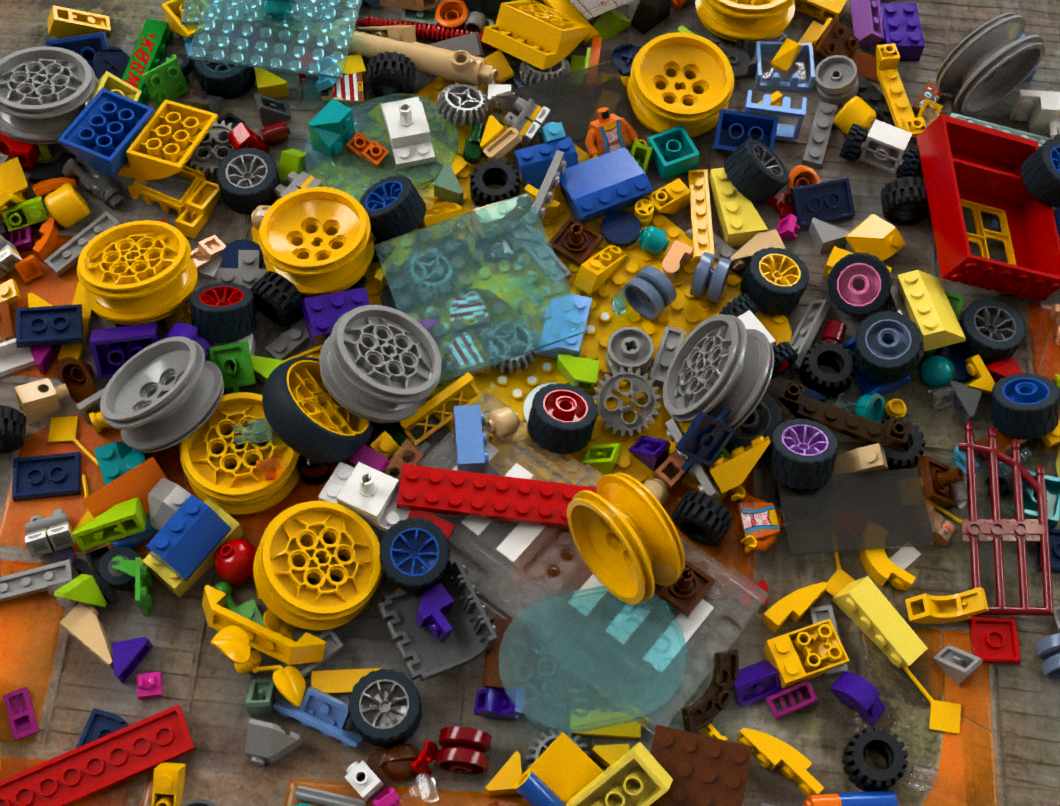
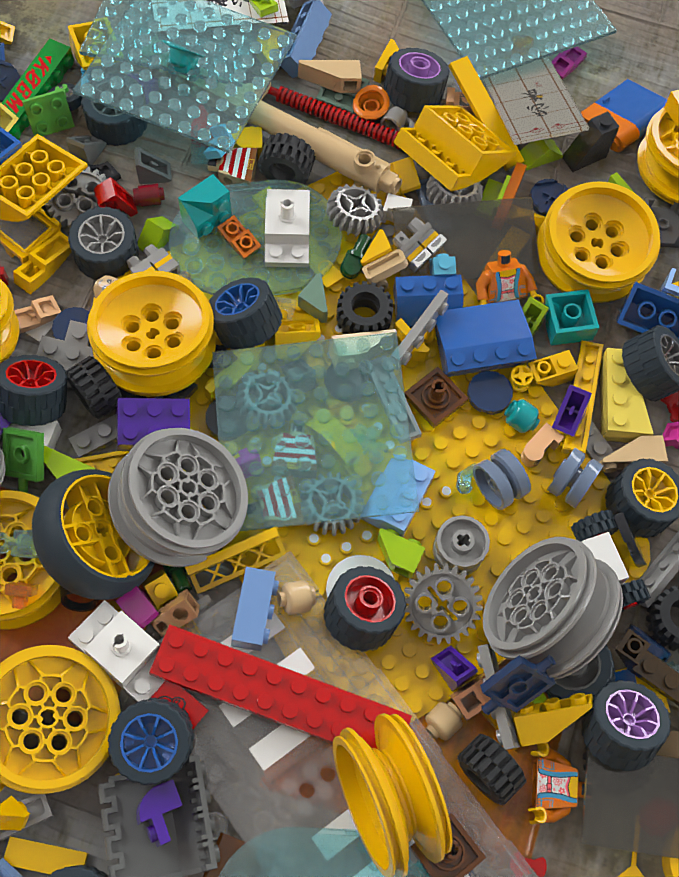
camera: 10 degrees right, 5 degrees up
yellow slope [254,65,289,98] -> none
tan slope [356,25,416,43] -> none
light grey slope [428,32,484,57] -> none
yellow slope [573,244,627,295] -> none
lime slope [581,443,622,475] -> none
light grey plate [648,325,686,386] -> none
none -> dark purple slope [552,384,592,436]
none -> black tile [614,512,647,567]

